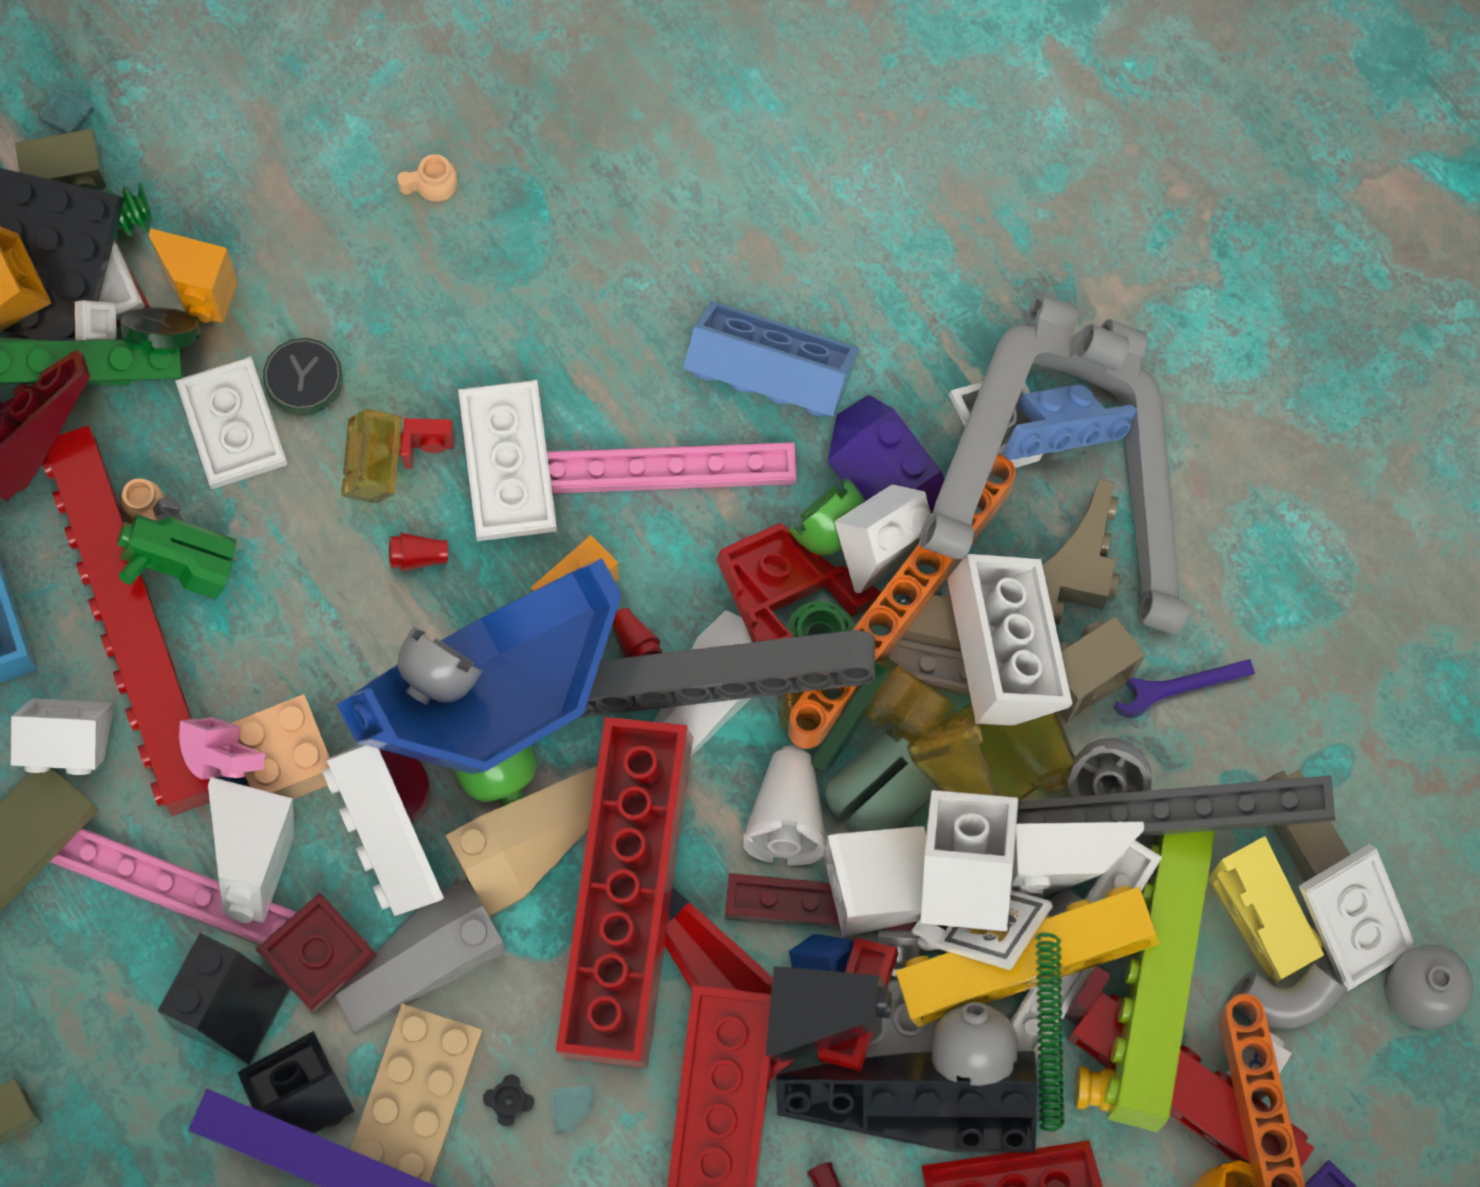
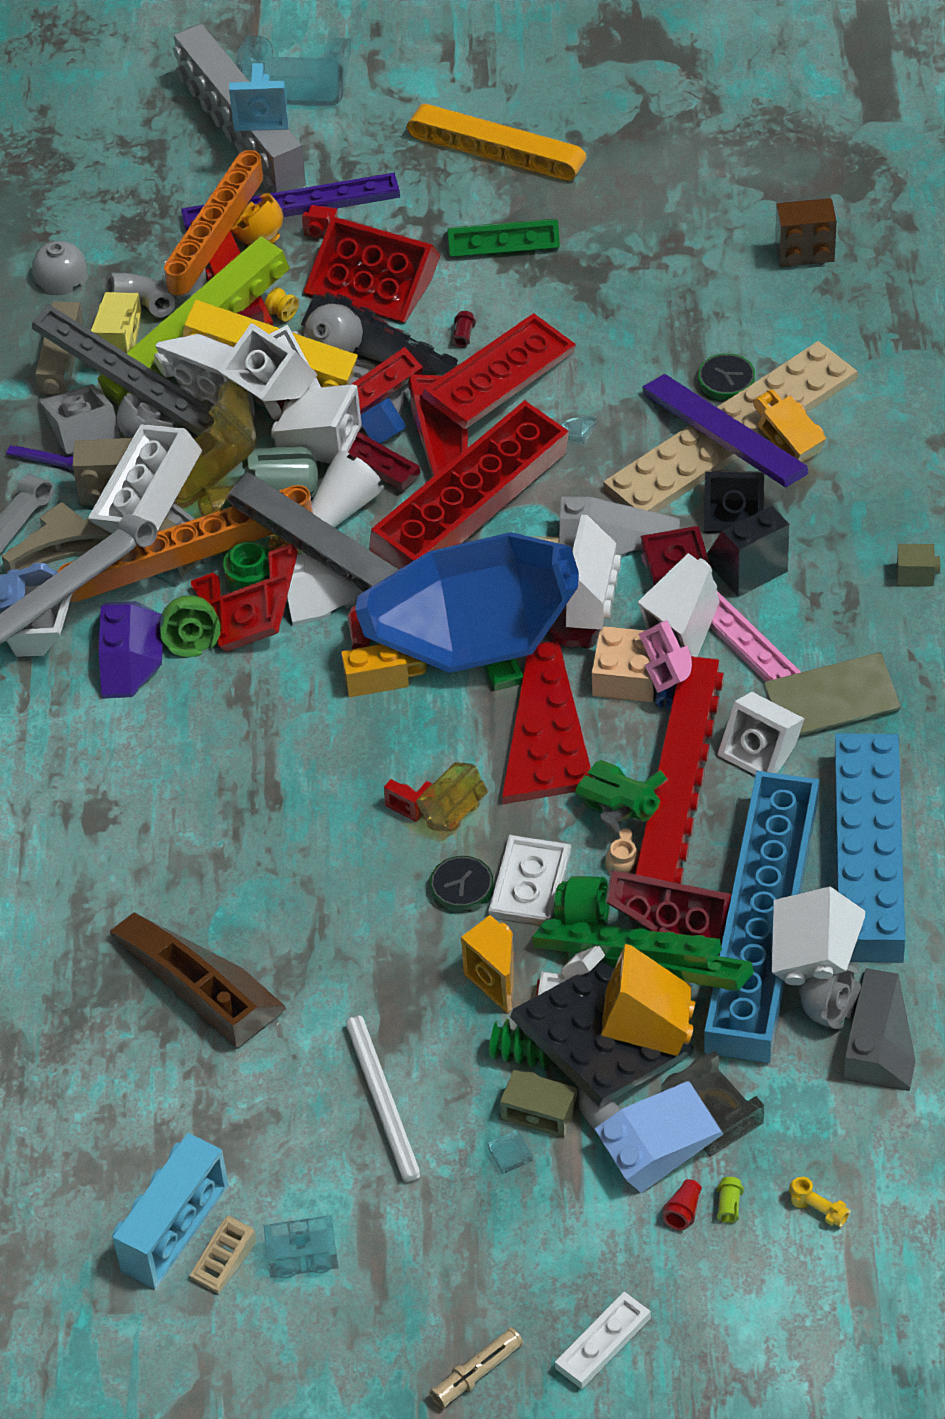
camera: 140 degrees left, 20 degrees down
tile [120,308,201,349] -> none
red cone [389,532,448,572] -> none
light nougat piece [397,154,458,201] -> none
light grey cylinder [397,627,483,705] -> none
white tile [458,380,557,542] -> none
black plate [483,1075,534,1127] -> none
bright pink tile [547,442,797,494] -> none
medium blue slope [683,301,859,417] -> none
black slope [765,966,892,1063] -> none
white slope [834,484,931,593] -> none
green piece [1035,933,1065,1131] -> none
white tile [1299,844,1416,992] -> none
none -> light grey slope [39,384,121,455]
none -> reddish brown wedge [110,912,286,1048]
none -> white axle [346,1015,420,1183]
none -> red wing [502,640,593,804]
none -> green piece [554,876,610,926]

